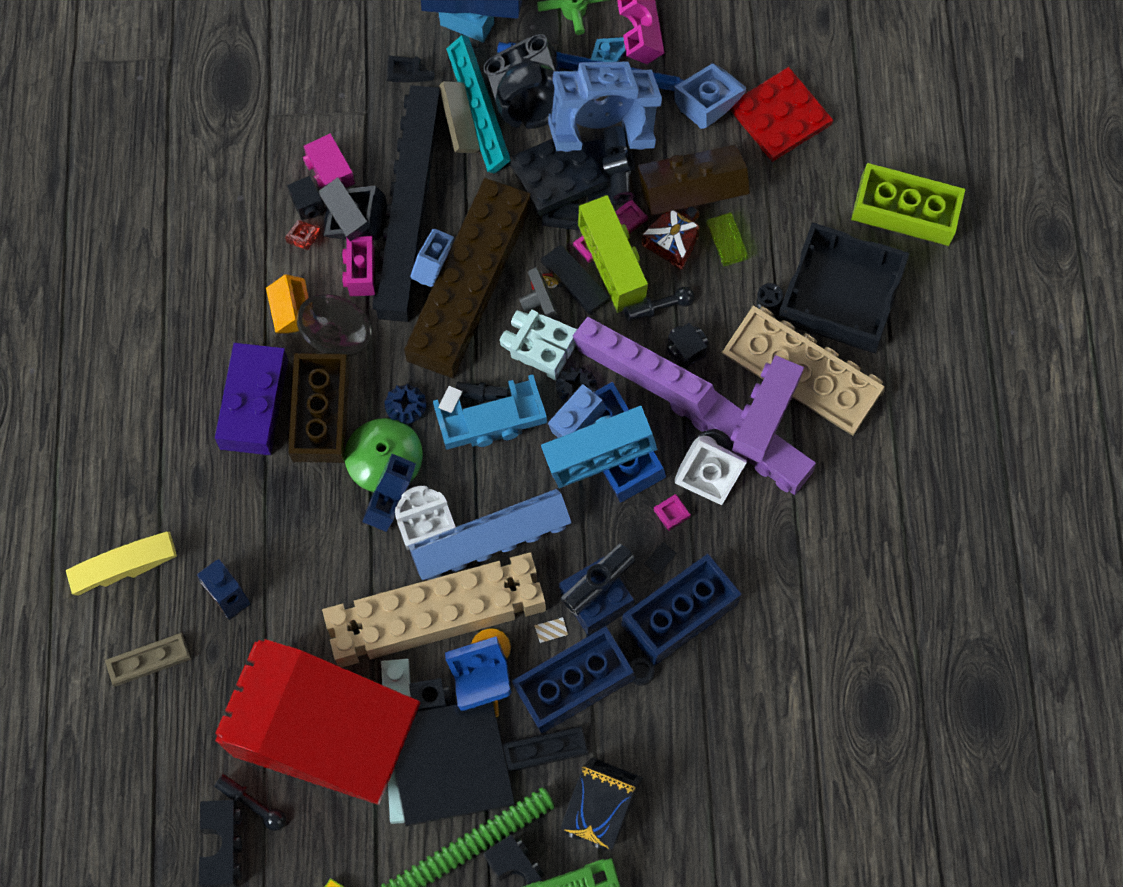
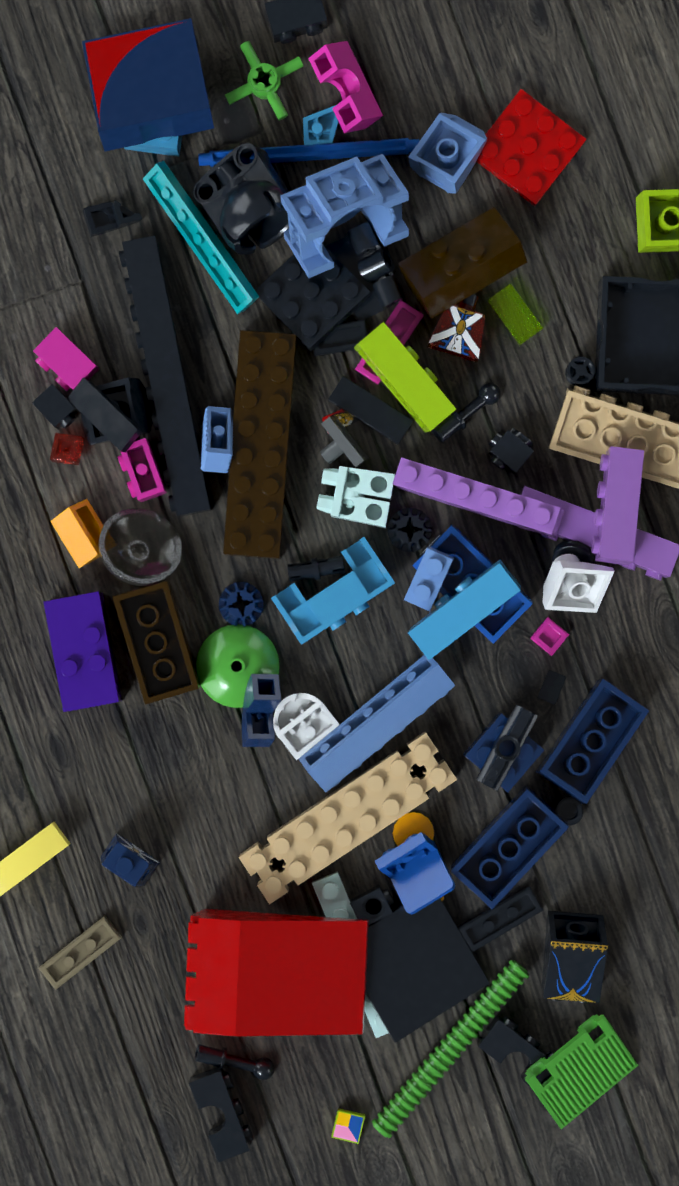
camera: 20 degrees left, 20 degrees up
white sticker [438,386,462,413] -> none
dark tan tile [439,81,480,153] -> none
sticker [535,618,568,643] -> none

